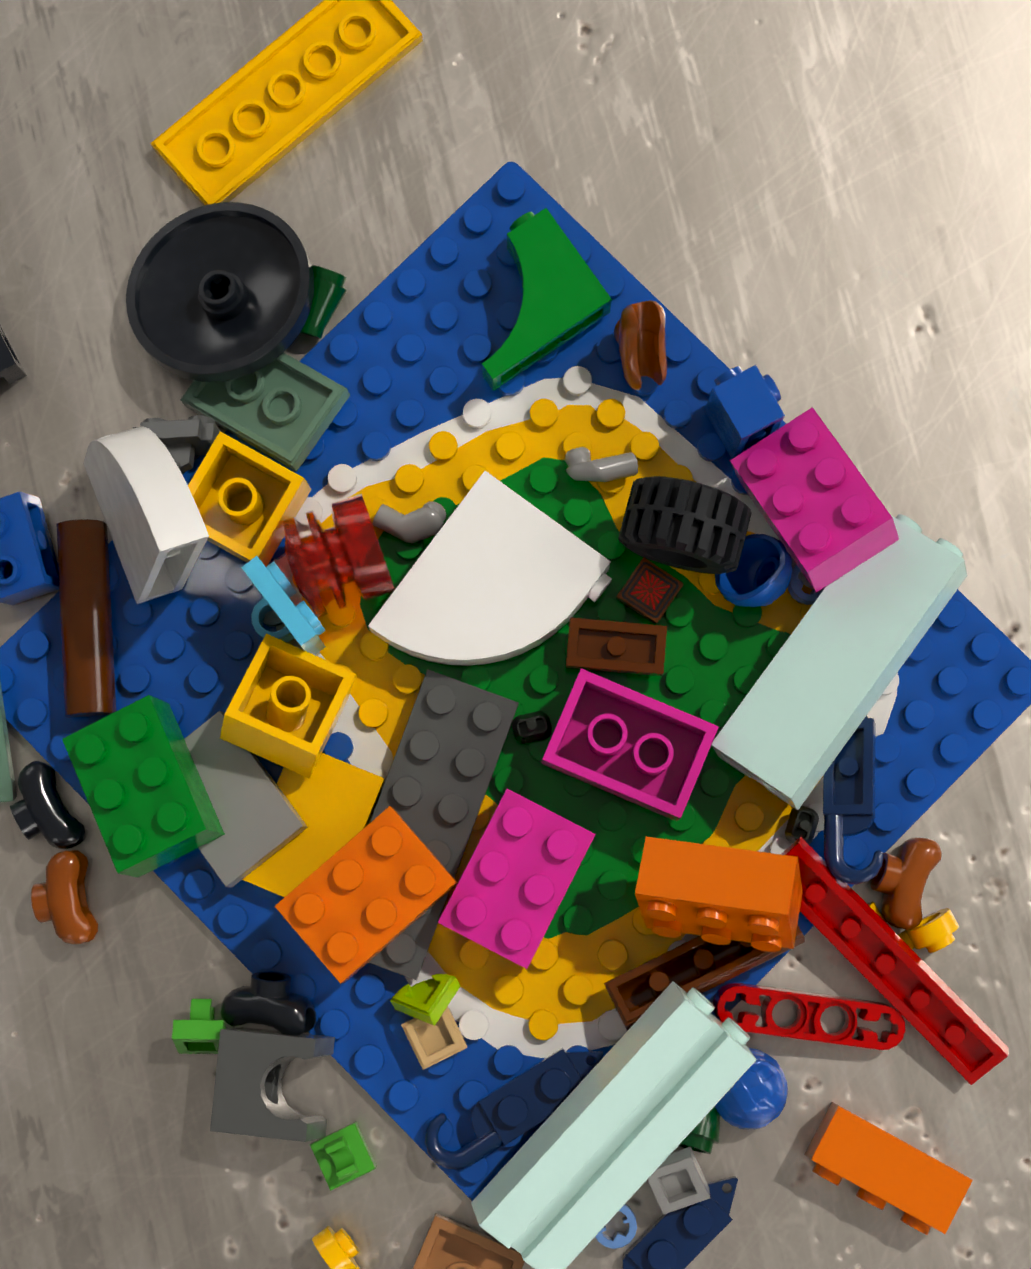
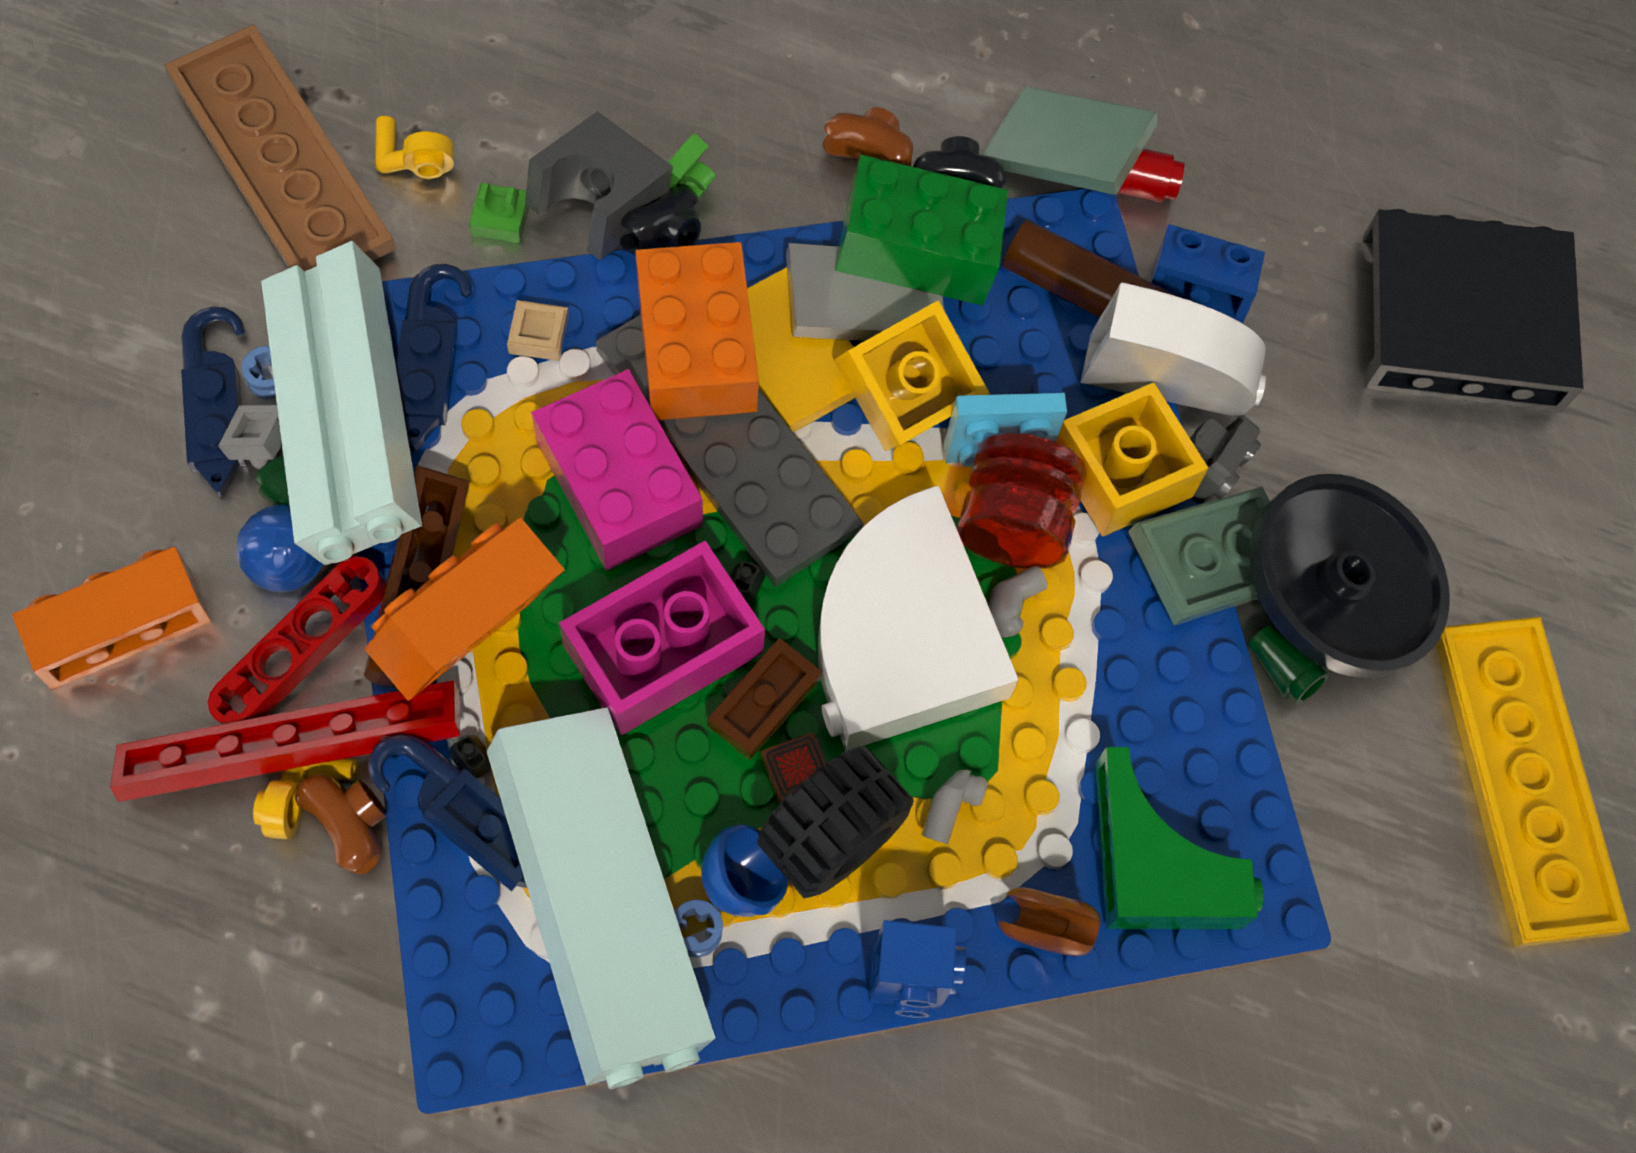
camera: 115 degrees right, 15 degrees down
lime tile [390,974,460,1026] -> none
dark pink brick [730,407,899,593] -> none

